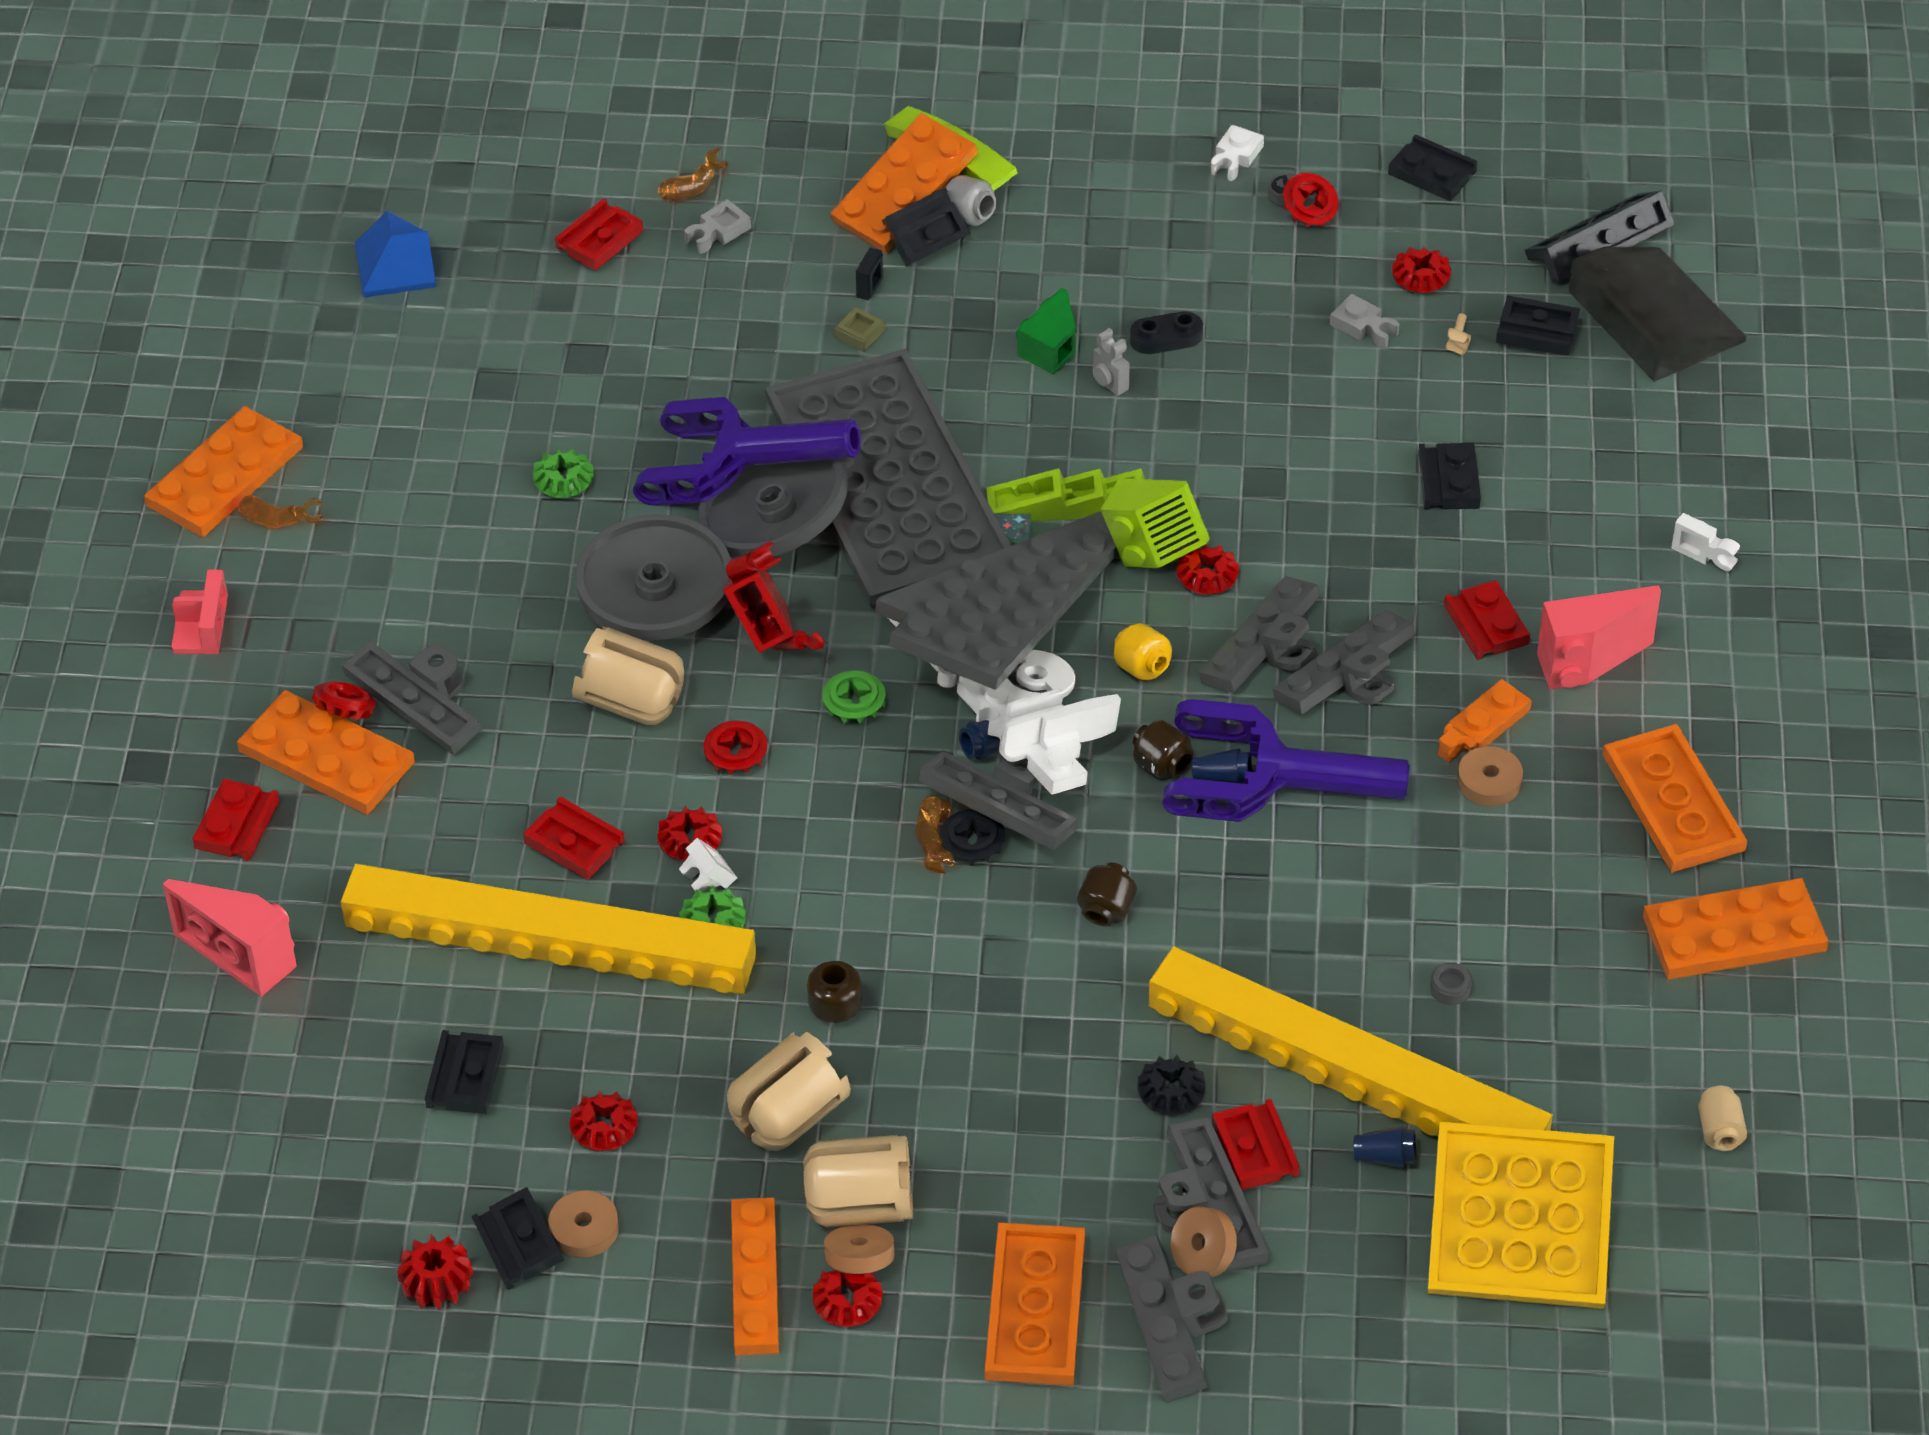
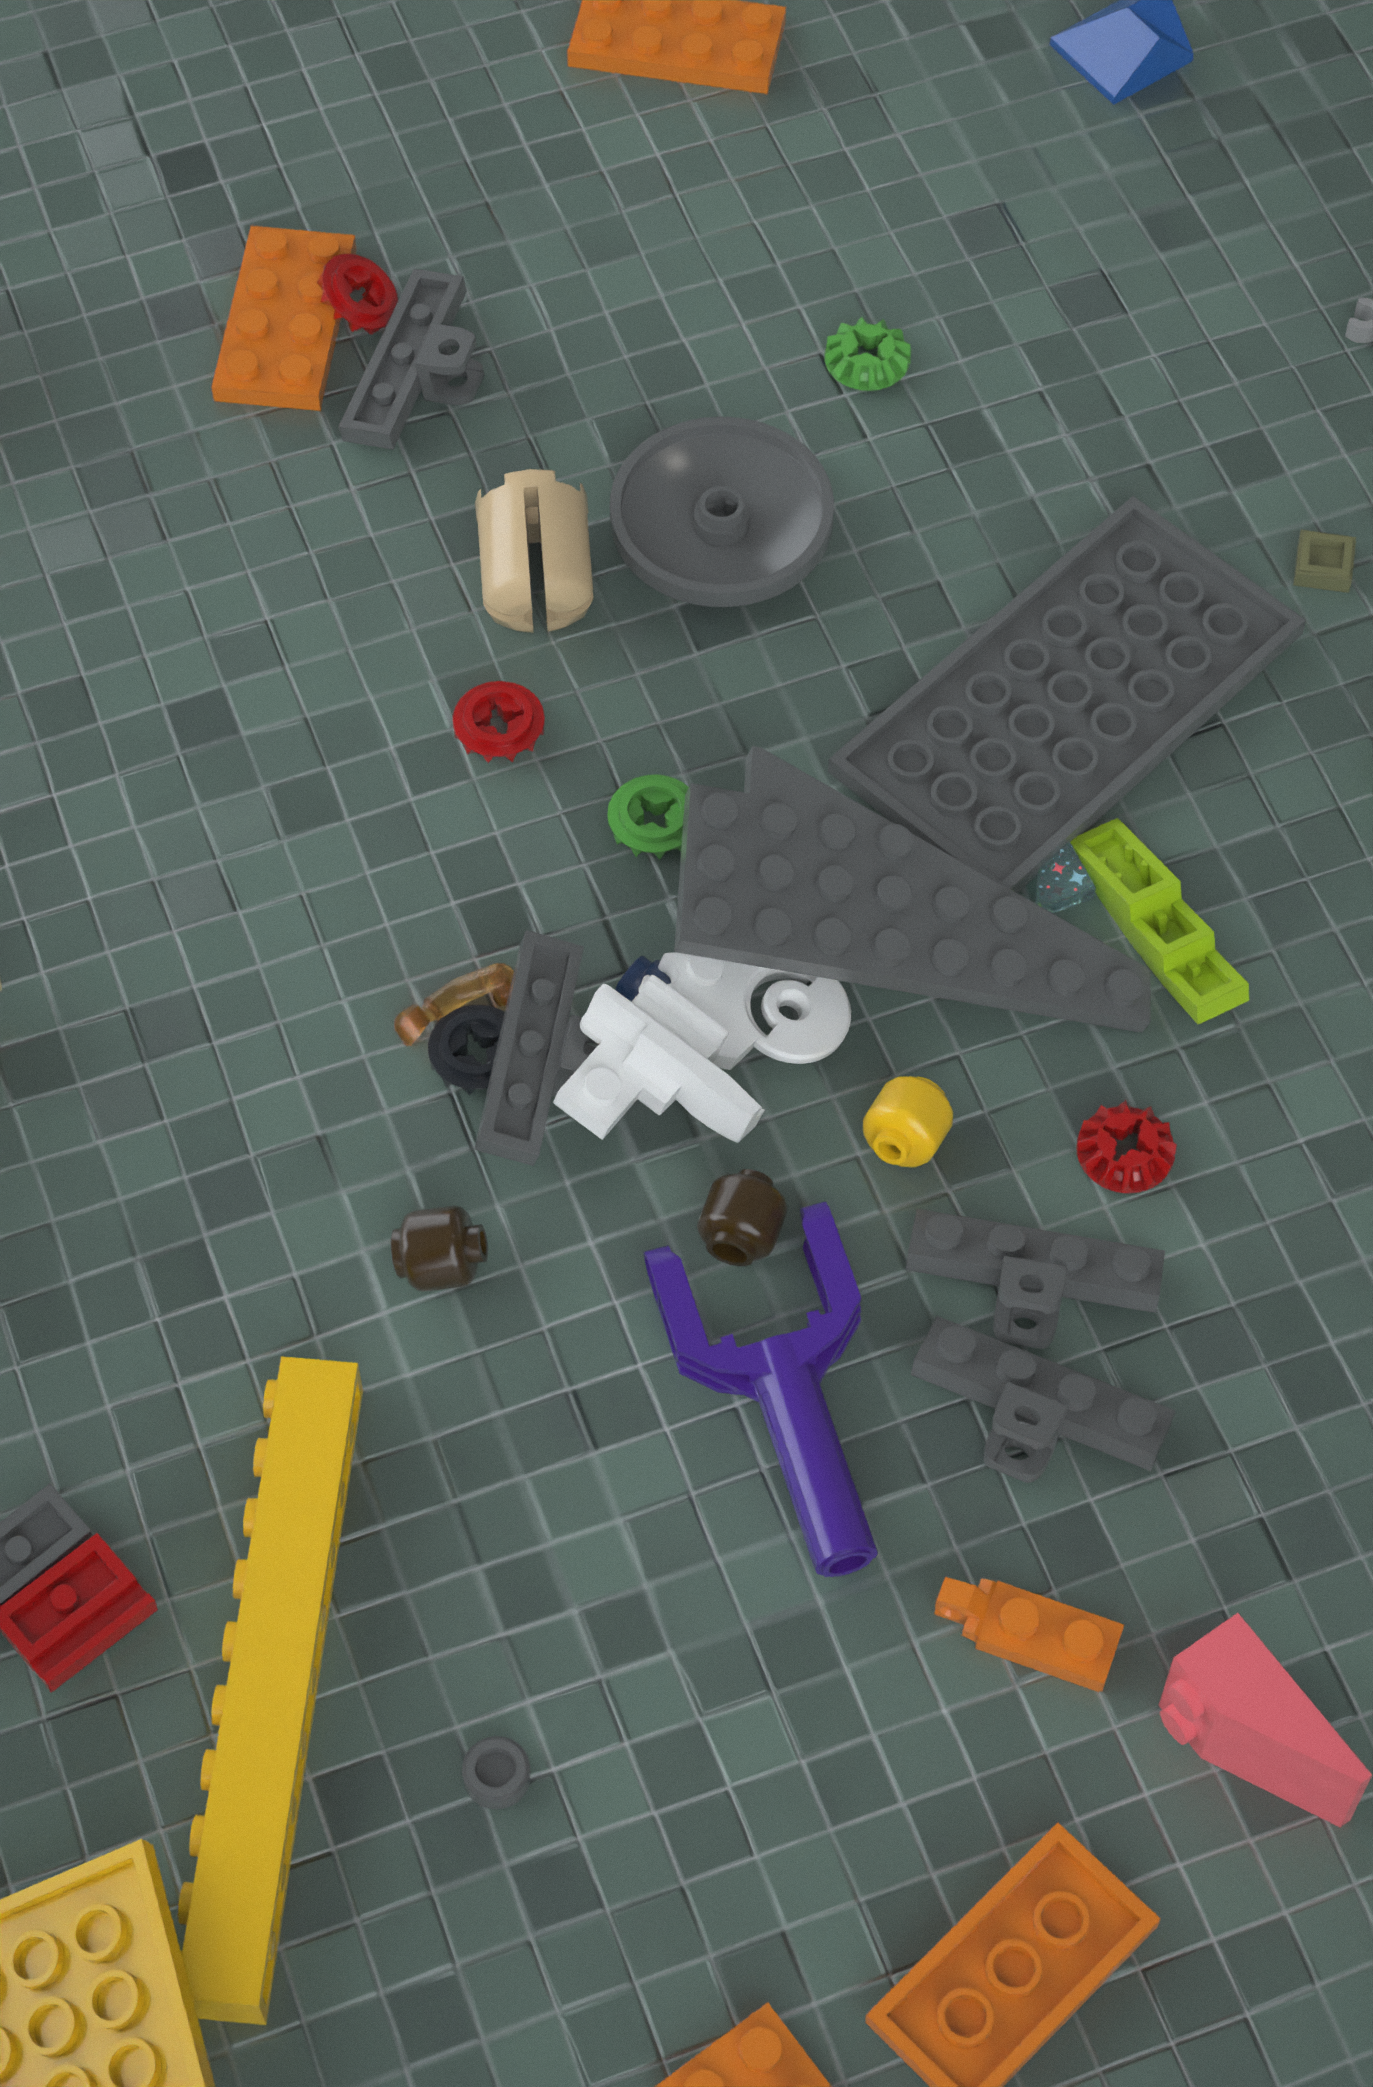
camera: 65 degrees right, 10 degrees up
coral panel [171,570,228,654] -> none
red plate [192,778,280,861] -> none
clear orange arm [238,495,323,530] -> none
yellow brick [341,864,756,994] -> none
red plate [523,796,625,880] -> none
red plate [555,198,643,271] -> none
dark purple piece [633,397,861,506] -> none
red gear [657,805,722,861] -> none
white tile [679,838,737,893] -> none
bright green gear [680,885,746,928] -> none
dark grey dish [698,459,848,558] -> none
red torso [723,541,825,653] -> none
dark brown head [807,961,862,1023] -> none
lime slope [1100,478,1210,568] -> none
black gear [1137,1055,1205,1115] -> none
dark blue cone [1192,748,1252,784] -> none
dark blue cone [1353,1125,1417,1168] -> none
red plate [1444,580,1530,660] -> none
medium nougat piece [1457,746,1523,806] -> none

